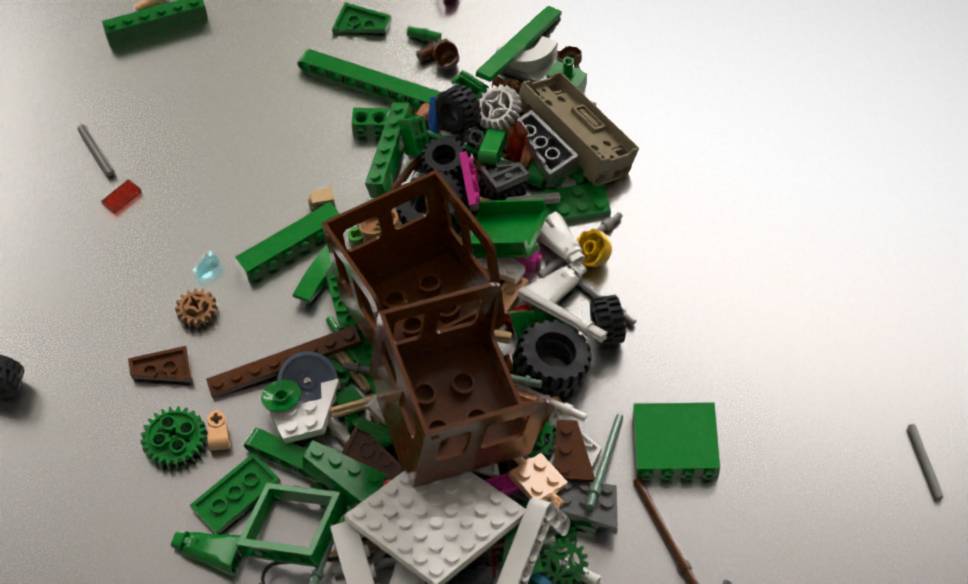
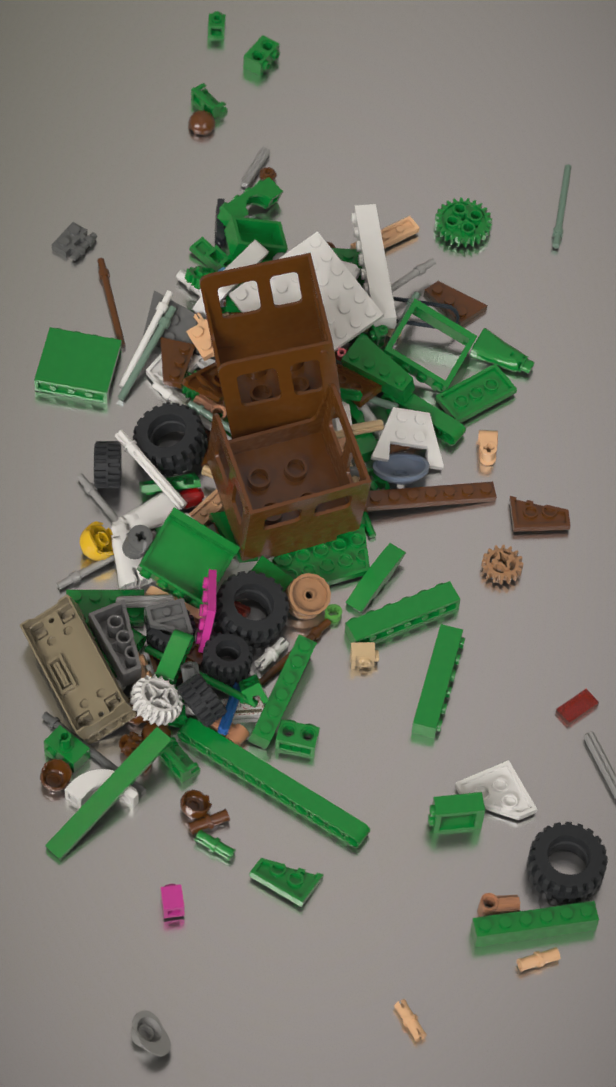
camera: 175 degrees left, 0 degrees up
green gear [140,406,207,469] -> none
clear light blue cone [193,251,221,278] -> none
green dish [261,380,301,412] -> none
clear red tile [506,121,529,162] -> none
none -> white bar [118,290,173,388]
none -> dark grey piece [122,525,153,559]
none -> green brick [411,624,466,738]
none -> green window [428,792,485,833]
none -> white plate [455,760,537,820]
none -> nougat piece [477,893,520,917]
none -> black tyre [527,822,608,904]

